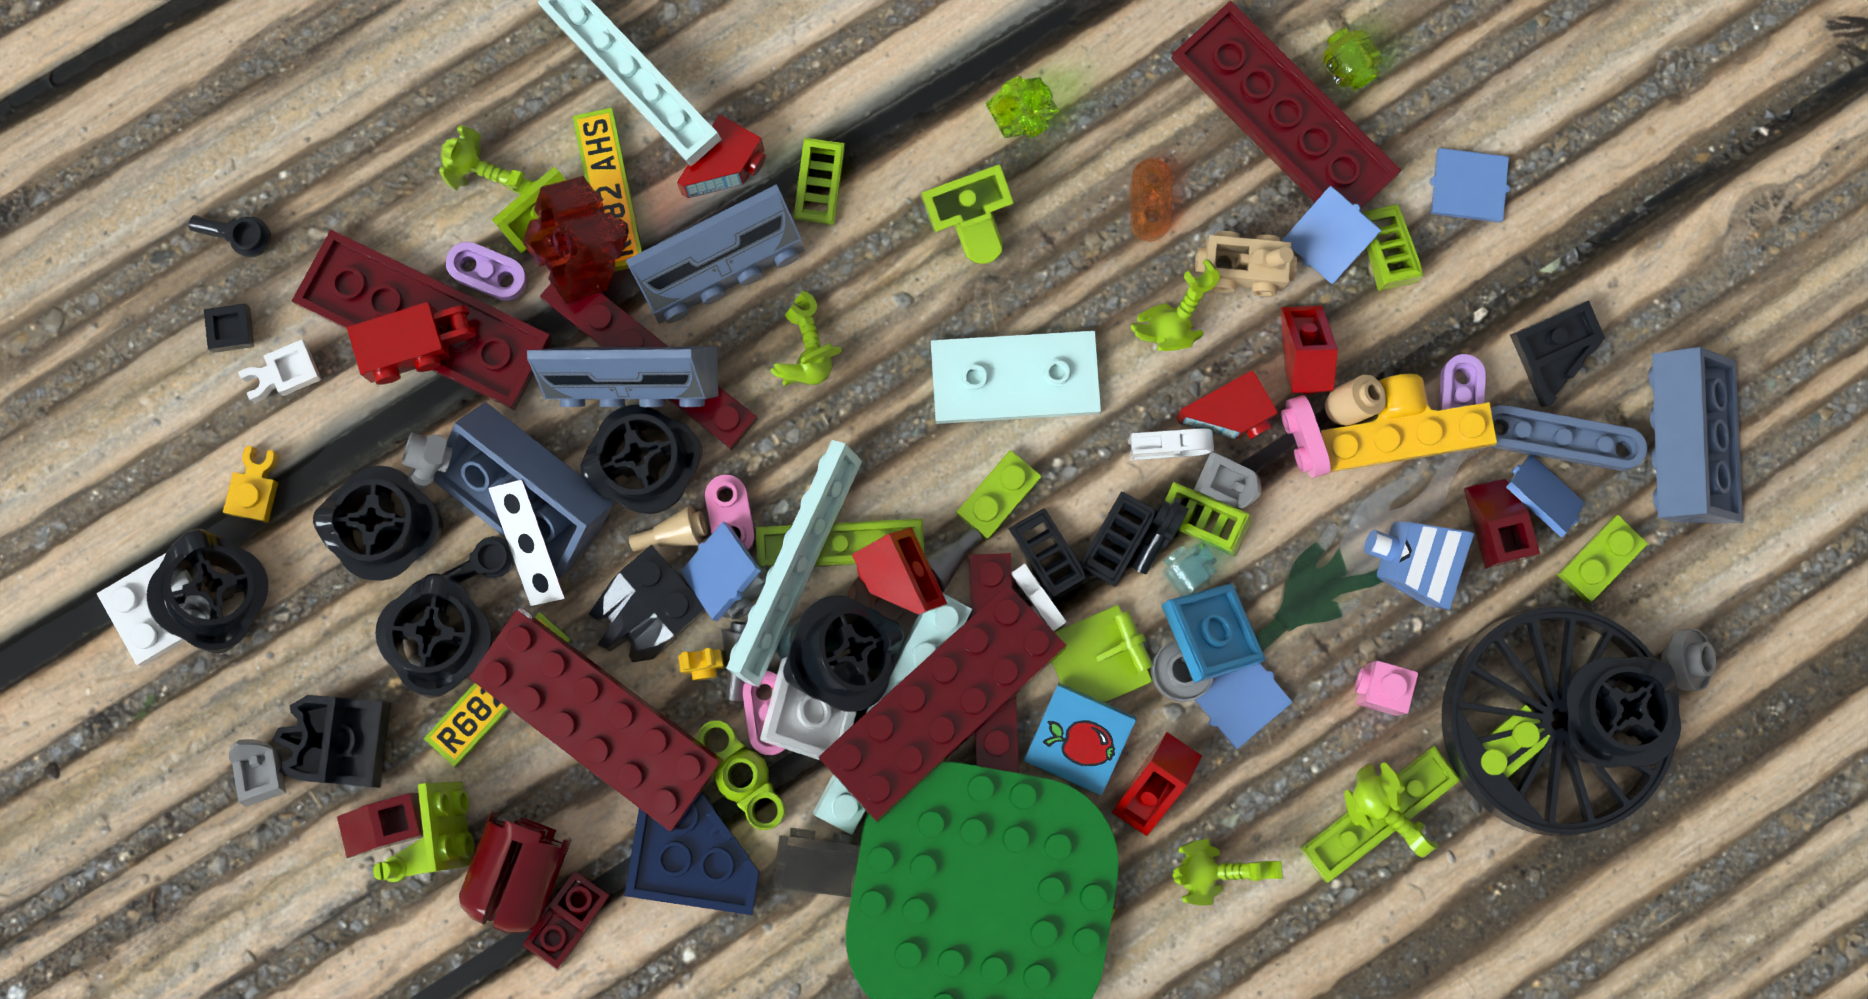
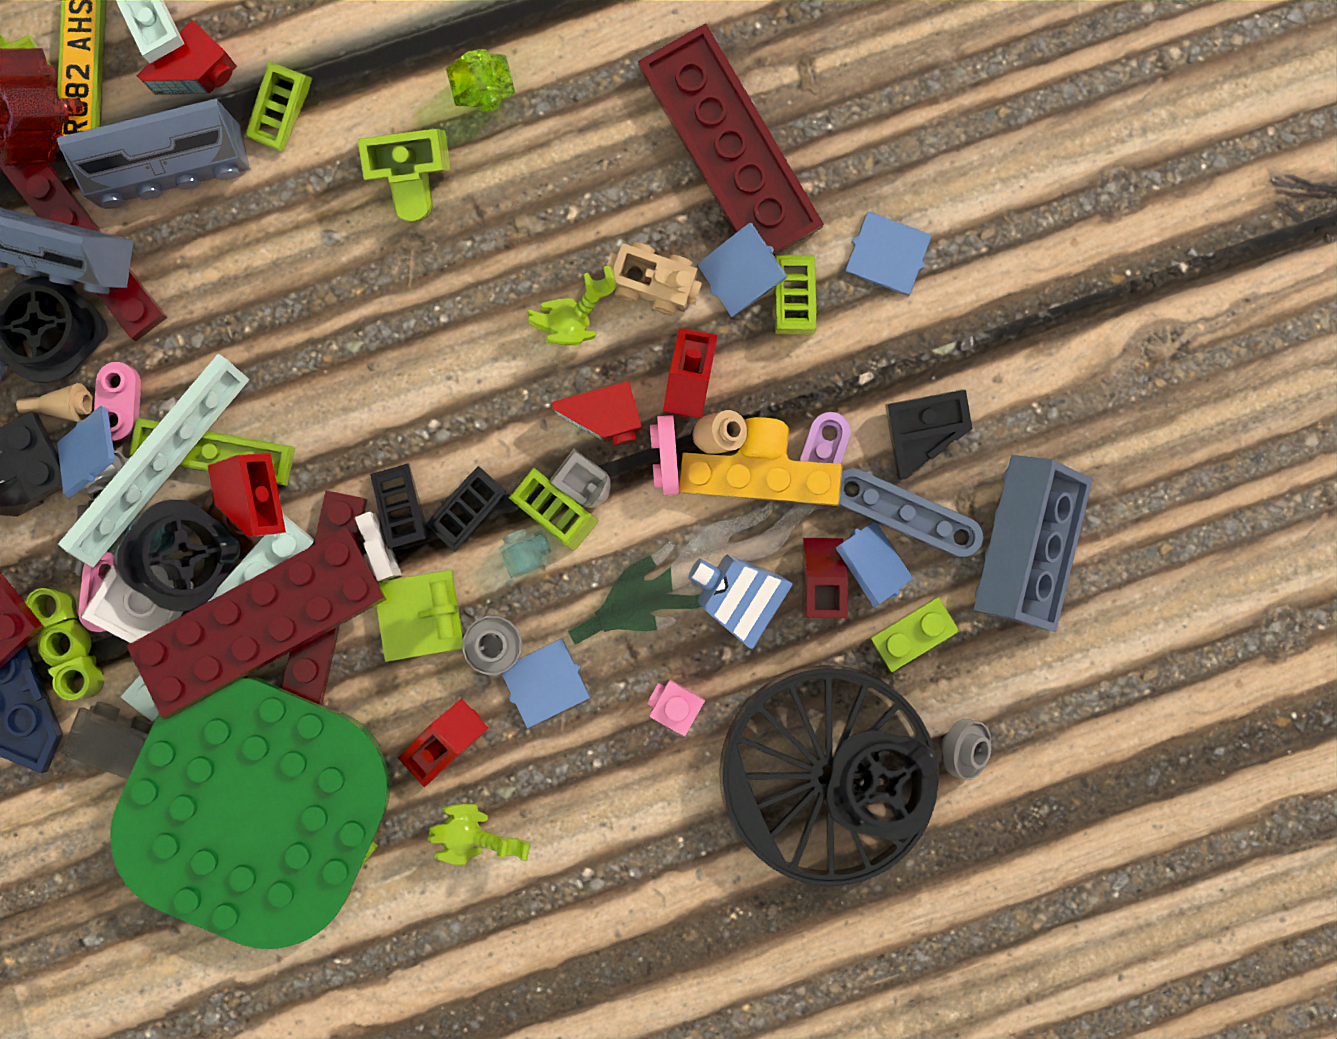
camera: 15 degrees right, 5 degrees up
yellow plate [678,648,726,681] -> none
lime piece [770,291,842,386] -> none
flat silver cone [925,527,983,592] -> none
light aqua plate [931,331,1101,424] -> none
lime plate [956,450,1042,541] -> none
dark azure tile [1024,682,1136,796] -> none
white piece [1128,429,1214,461] -> none
clear orange plate [1130,158,1173,242] -> none
black plate [1133,497,1189,574] -> none
dark azure tile [1161,583,1266,683] -> none
lime tile [1300,746,1461,883] -> none
clear neon green head [1322,27,1383,91] -> none
lime piece [1344,762,1438,858] -> none
lime plate [1481,705,1550,778] -> none

